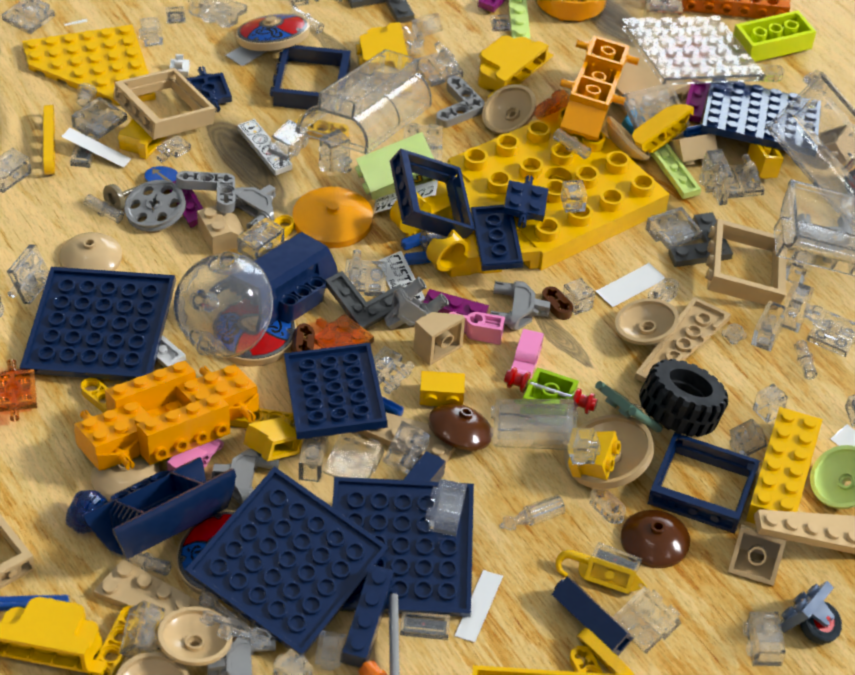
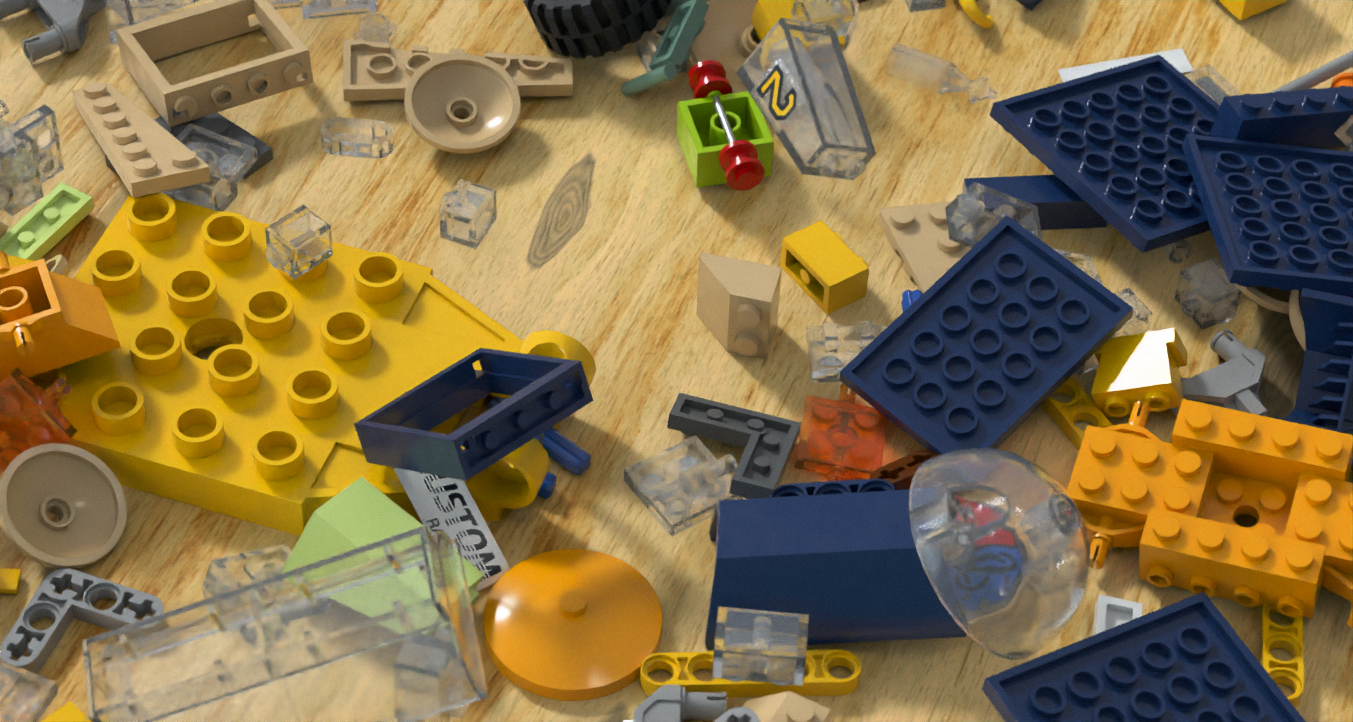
camera: 125 degrees left, 0 degrees up
white sticker [377,251,425,301] -> none
light grey connector [384,277,449,330] -> none
magenta plate [423,289,489,316] -> none
clear brick [425,479,467,536] -> none
reddish brown dish [428,403,493,451] -> none
bright pink piece [449,312,505,345] -> none
dark blue tile [471,205,523,271] -> none
light grey connector [490,281,550,330] -> none
dark blue plate [503,175,548,228] -> none
bright pink piece [511,329,544,379] -> none
reddish brown beam [541,286,573,320] -> none
clear pin [553,128,591,159] -> none
white sticker [596,263,666,307] -> none
none -> tan wing [72,82,211,198]

